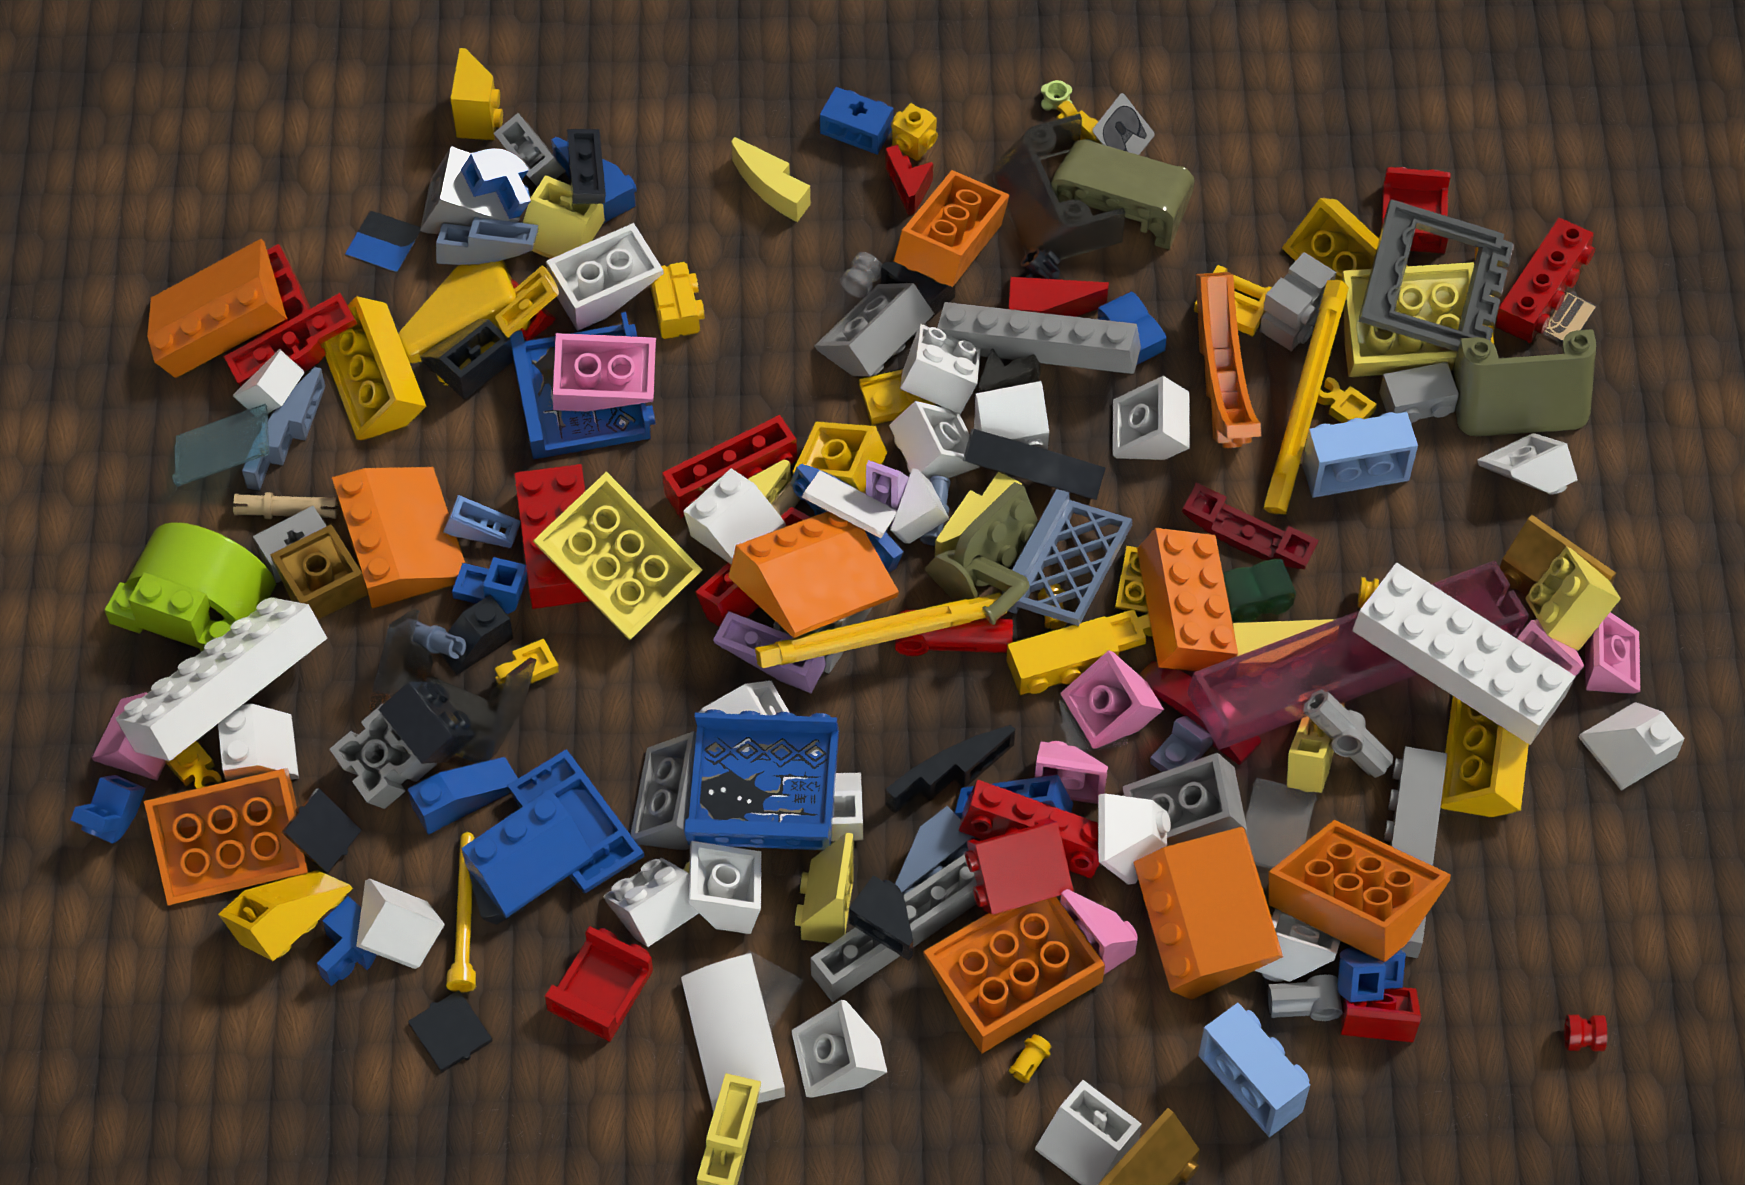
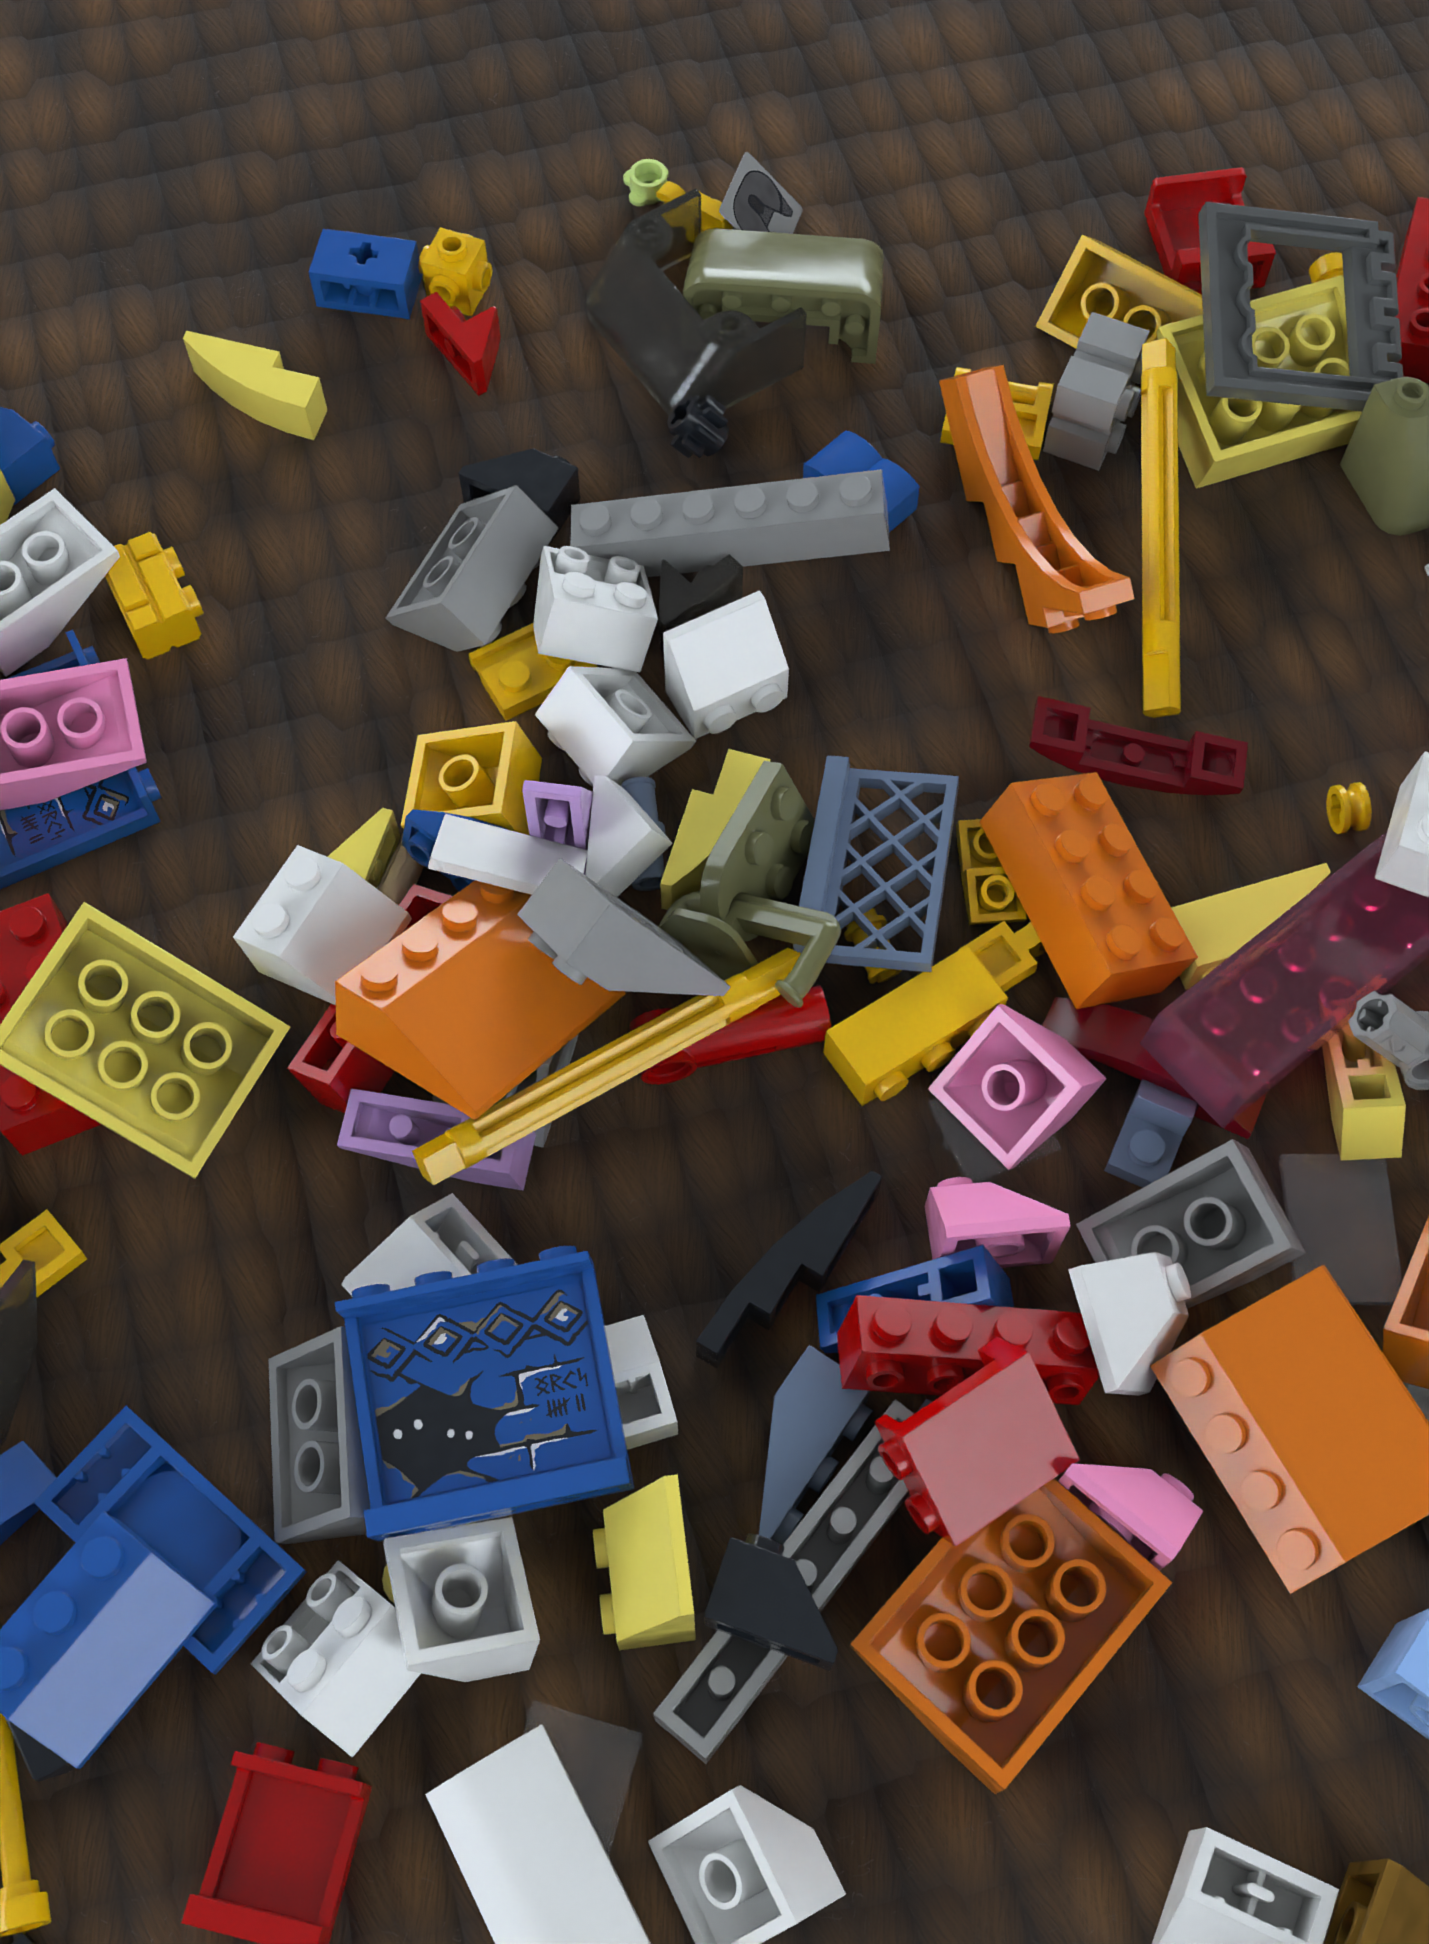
camera: 15 degrees left, 5 degrees up
red brick [662,415,797,518] -> none
clear wheel [840,252,882,298] -> none
orange brick [894,170,1010,287] -> none
black slope [962,429,1105,500] -> none
red slope [1009,277,1109,317] -> none
yellow pin [1009,1034,1051,1083] -> none
white slope [1113,376,1190,460] -> none
clear green brick [1223,559,1296,623] -> none
light blue brick [1302,412,1418,498] -> none
yellow plate [1317,377,1377,423] -> none
light grey brick [1379,362,1459,423] -> none
none -> light grey slope [517,858,730,996]

